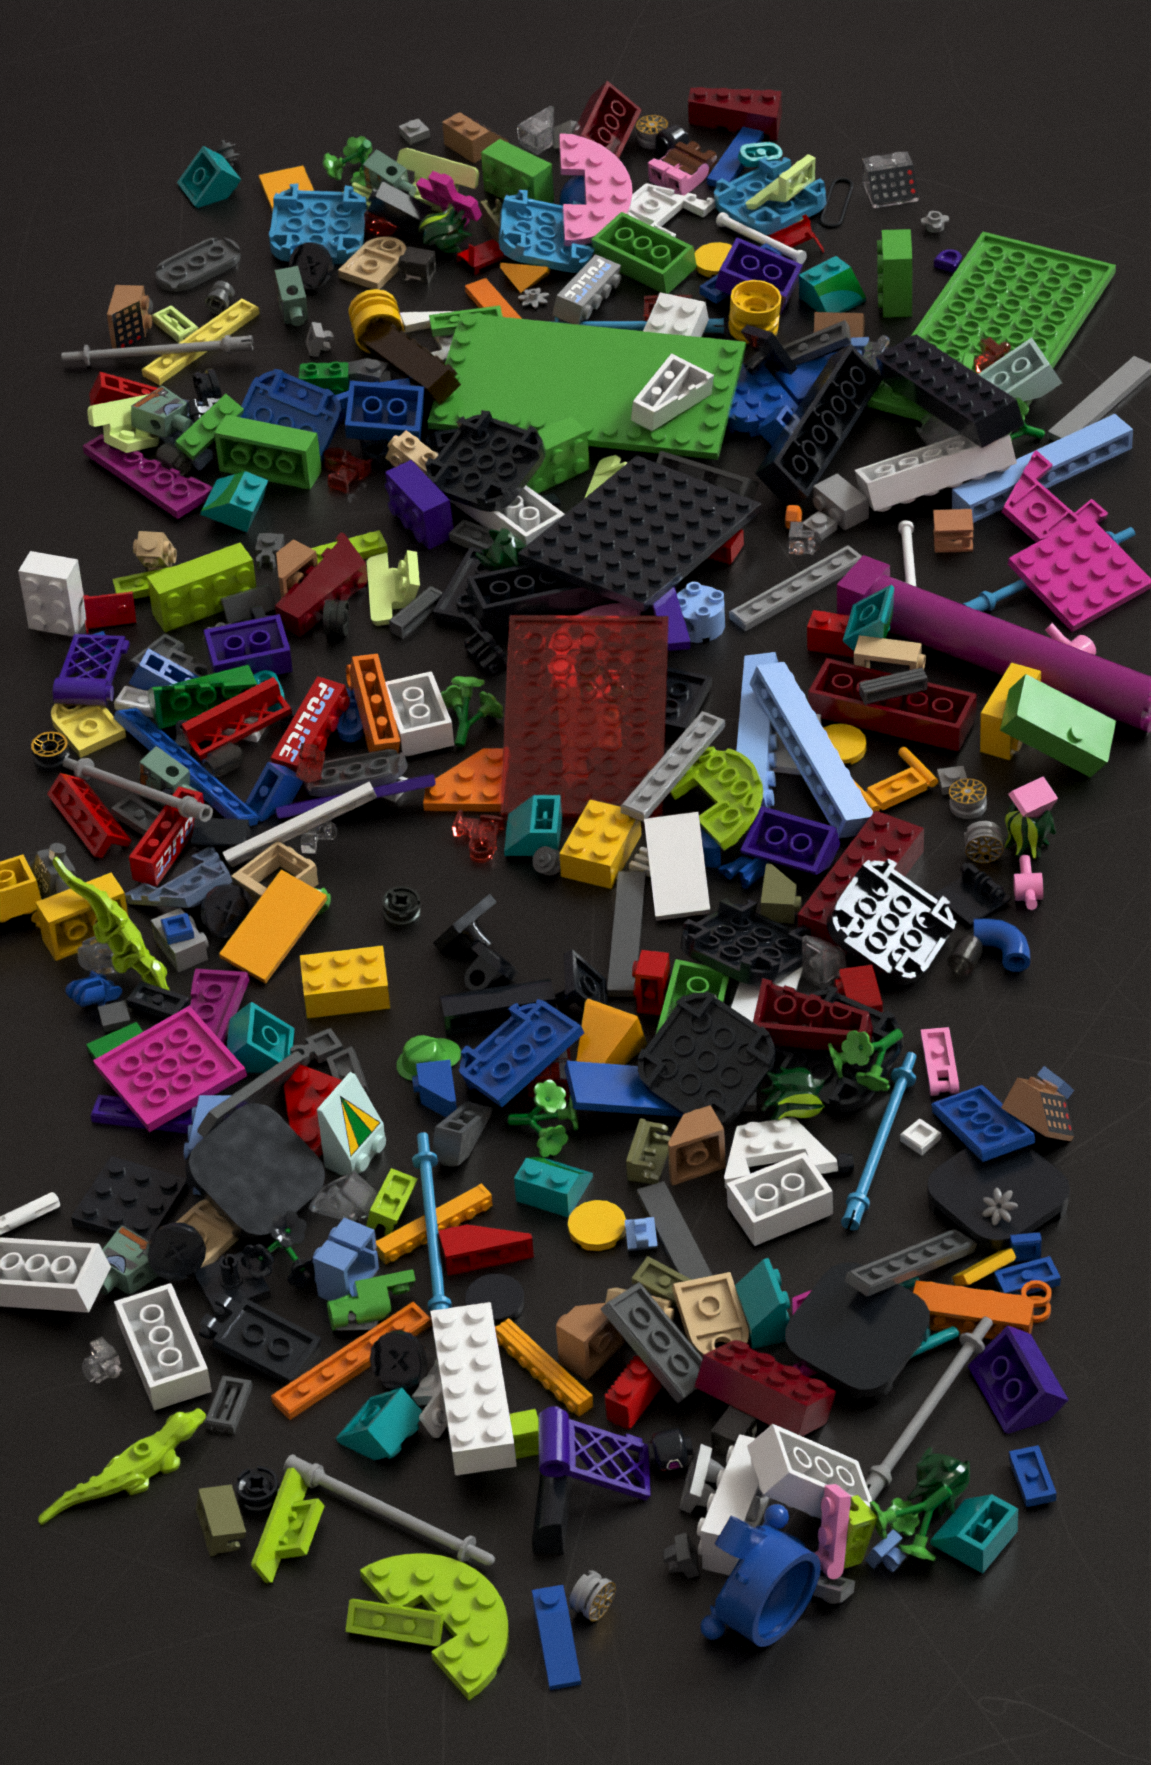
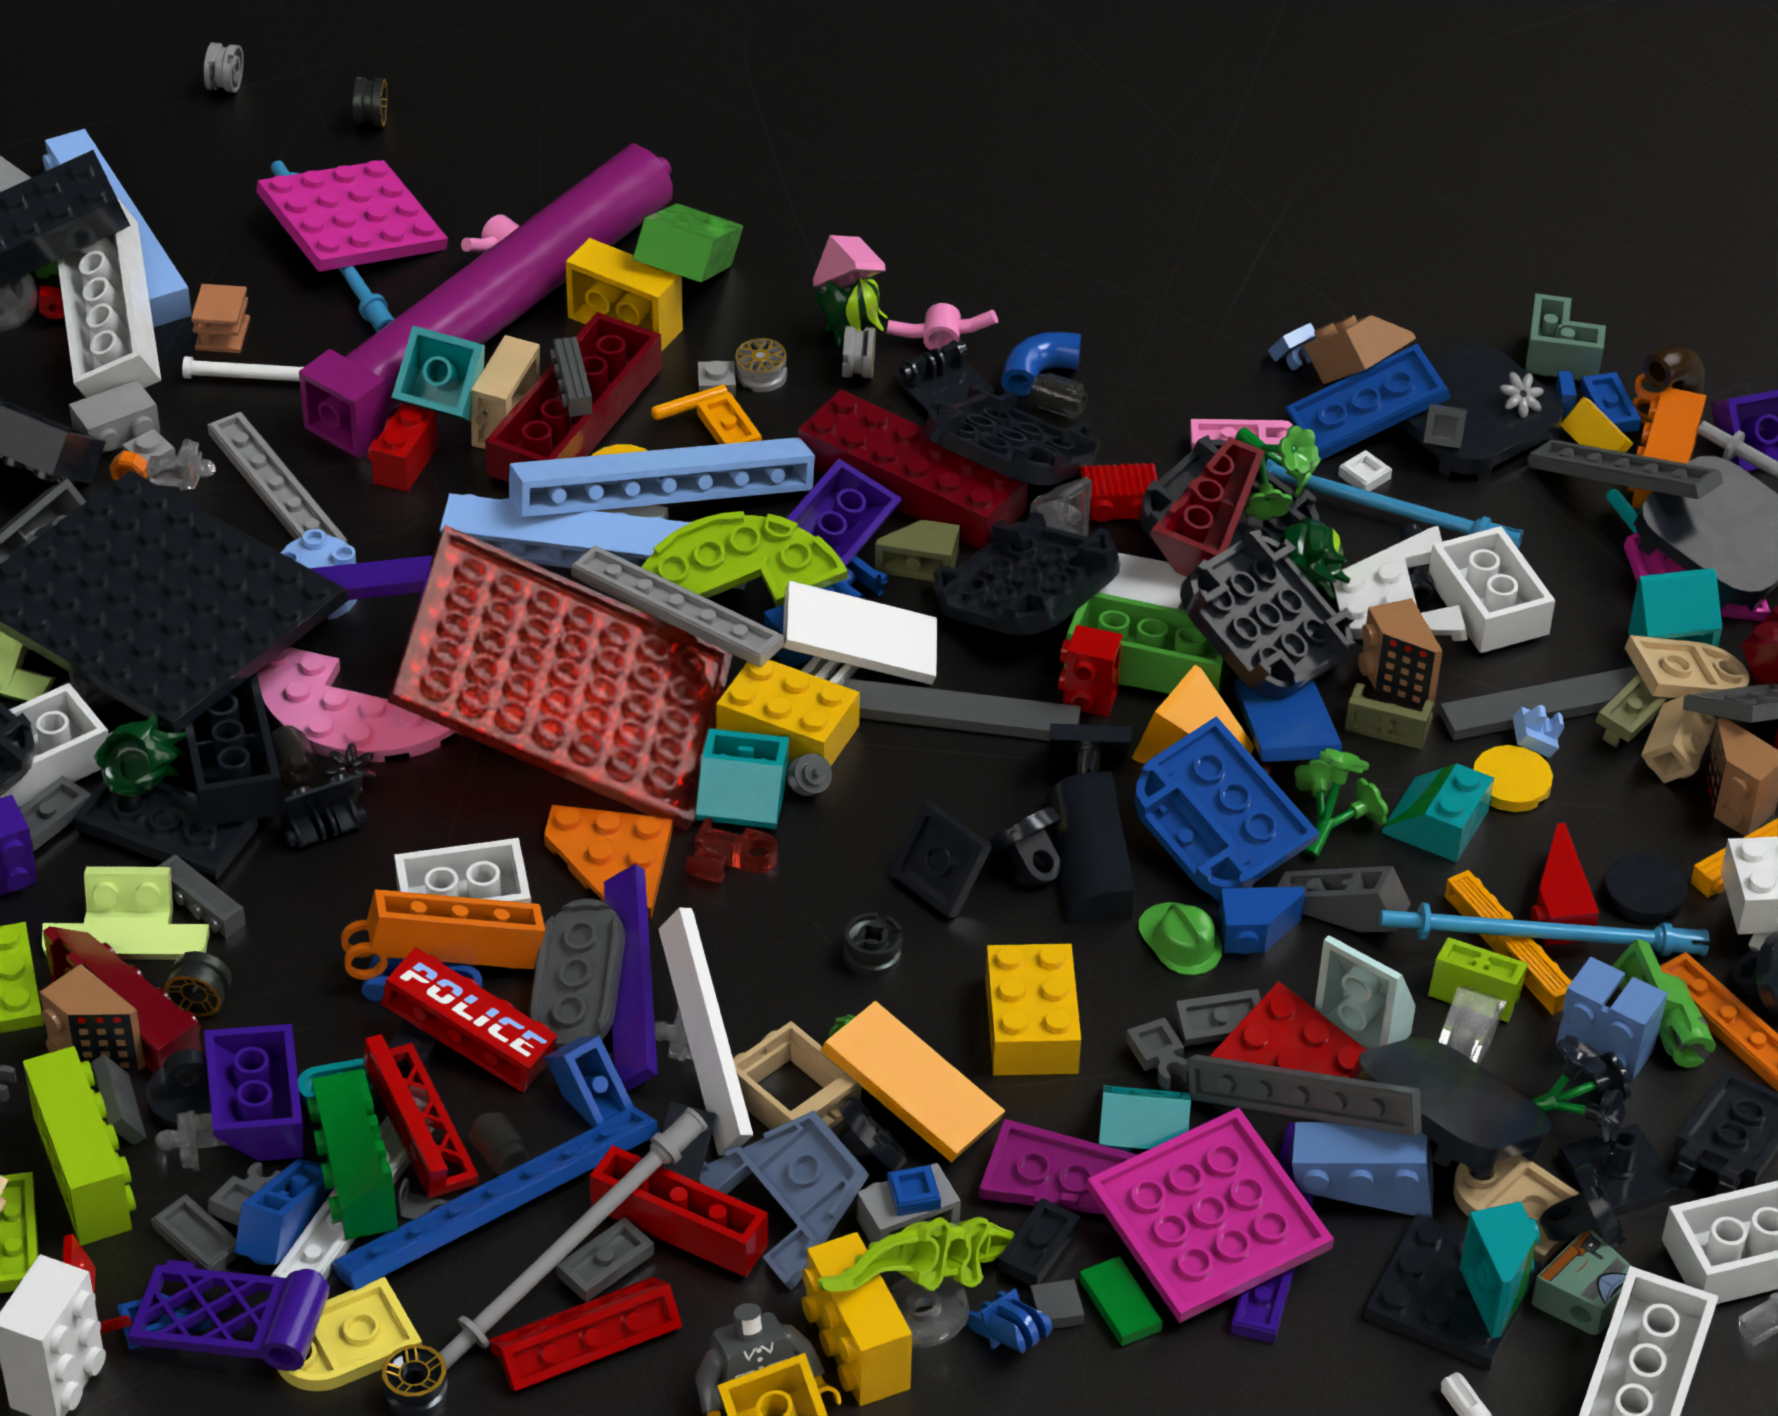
camera: 90 degrees left, 0 degrees up
sand green torso [139,746,199,806] -> none
clear red piece [296,743,325,783] -> none
bright green plant [441,676,504,747] -> none
dark pink wing [1002,450,1108,543] -> none
none -> dark grey tile [1423,404,1467,449]
none -> teal slope [1459,1201,1540,1339]
none -> sand green brick [1525,293,1606,381]
none -> dark brown cylinder [1643,345,1705,394]

